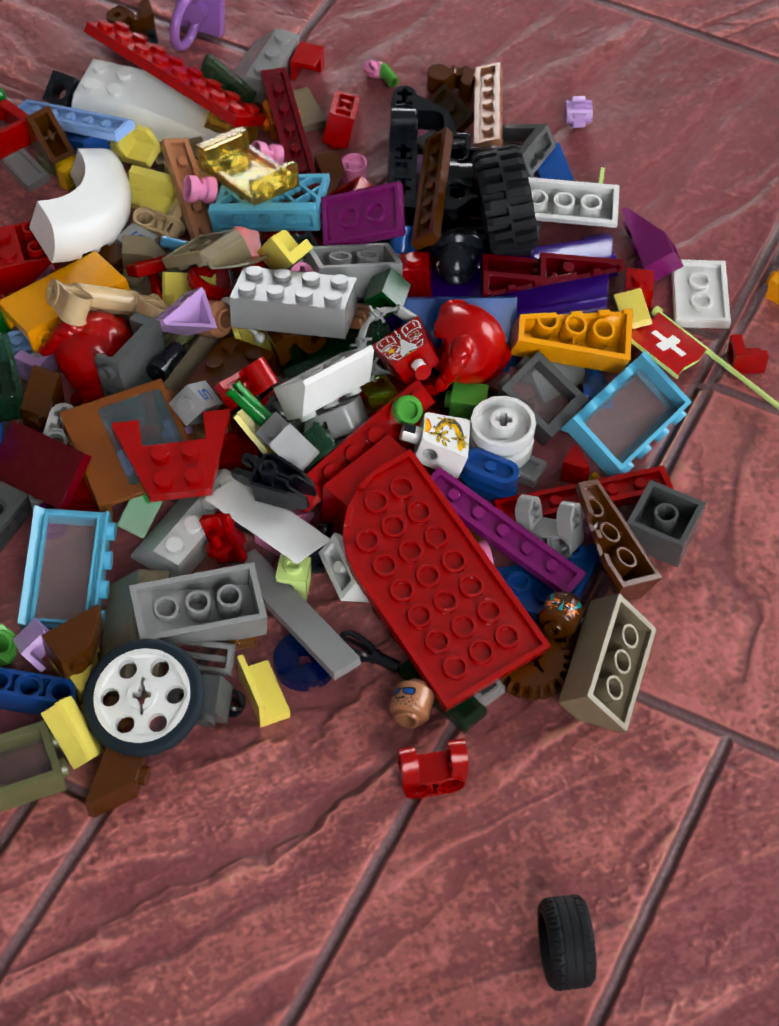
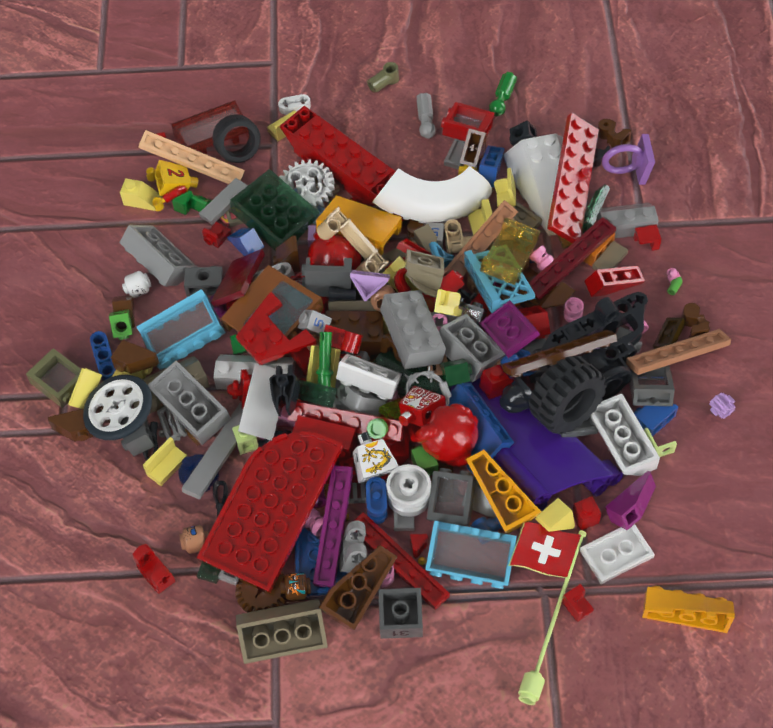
camera: 65 degrees right, 5 degrees up
lavender panel [12,617,50,673] -> none
light blue tile [17,99,136,142] -> none
bright pink wheel [183,175,218,204] -> none
light grey slope [255,411,320,470] -> none
dark red wedge [479,252,625,297] -> none
black tyre [537,894,597,991] -> none

